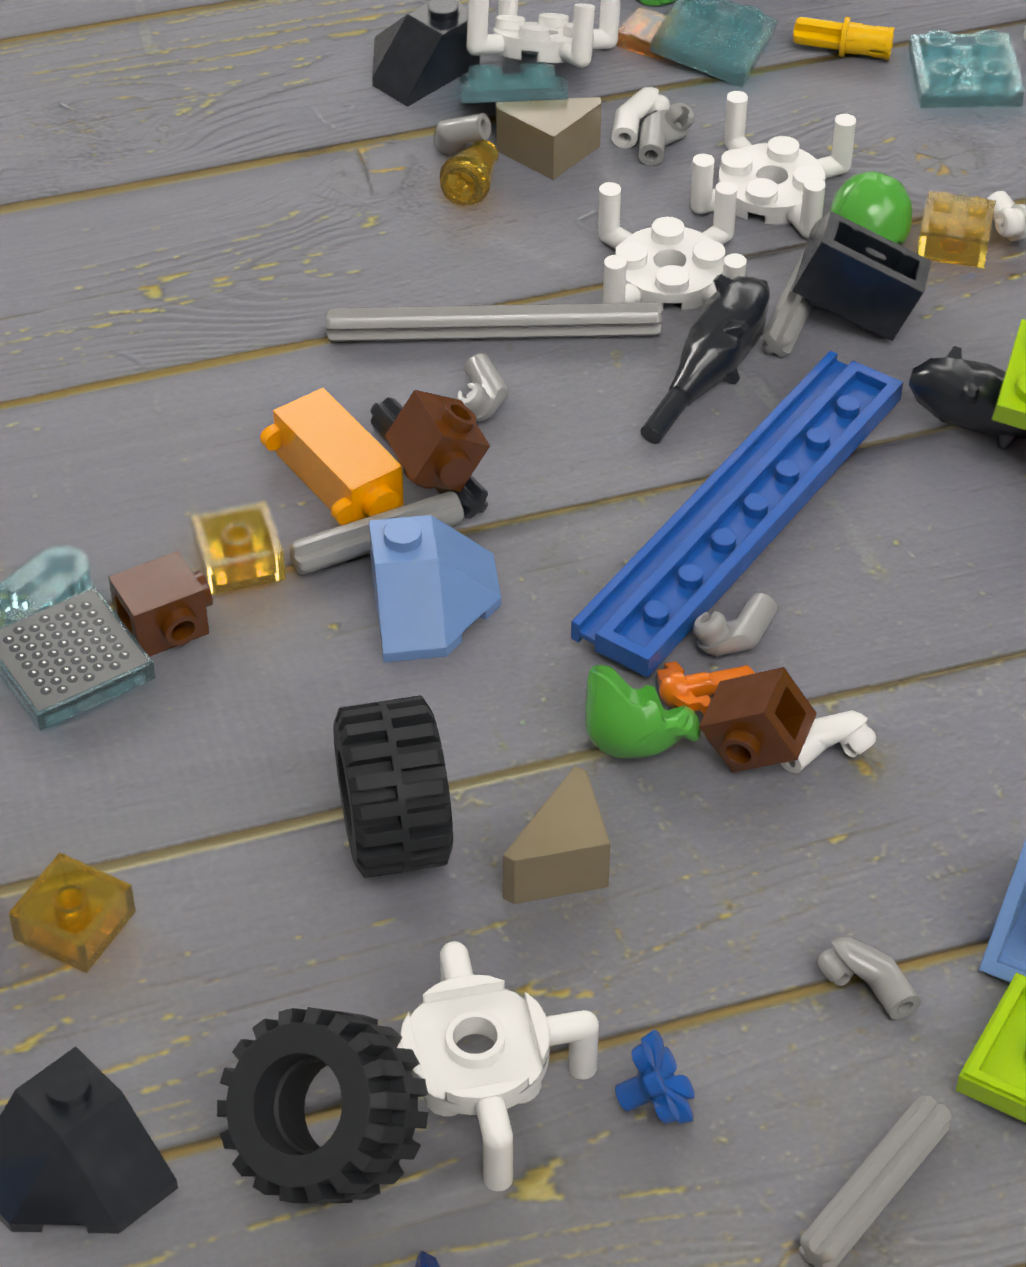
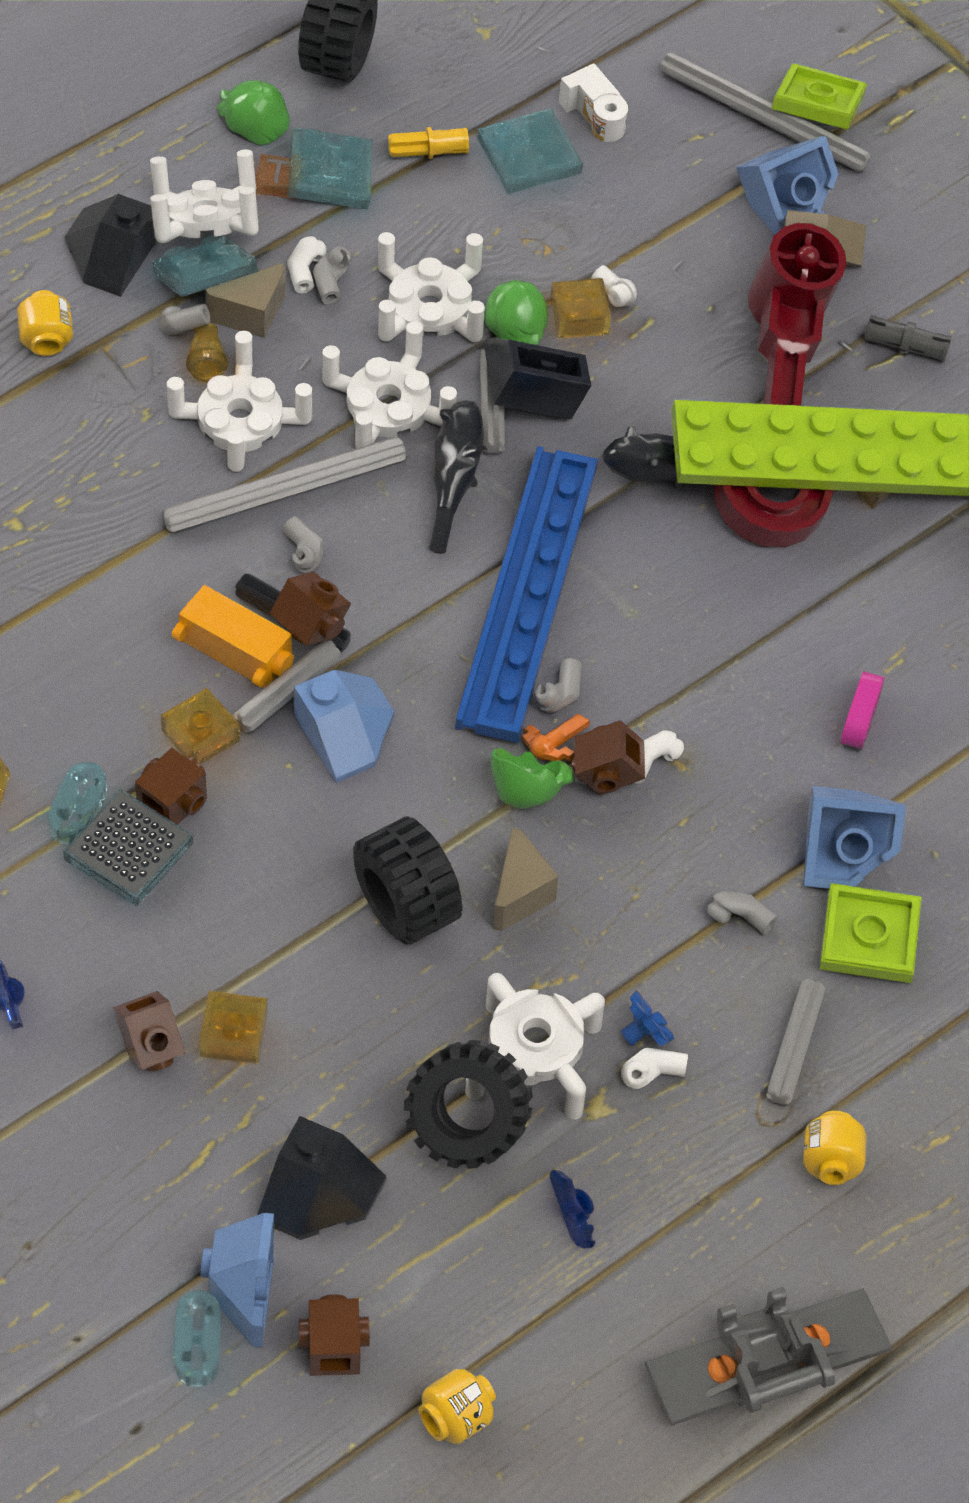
camera: 25 degrees left, 10 degrees up
none -> yellow head [17,290,73,356]
none -> white plate [167,331,312,472]
none -> white arm [621,1048,688,1089]

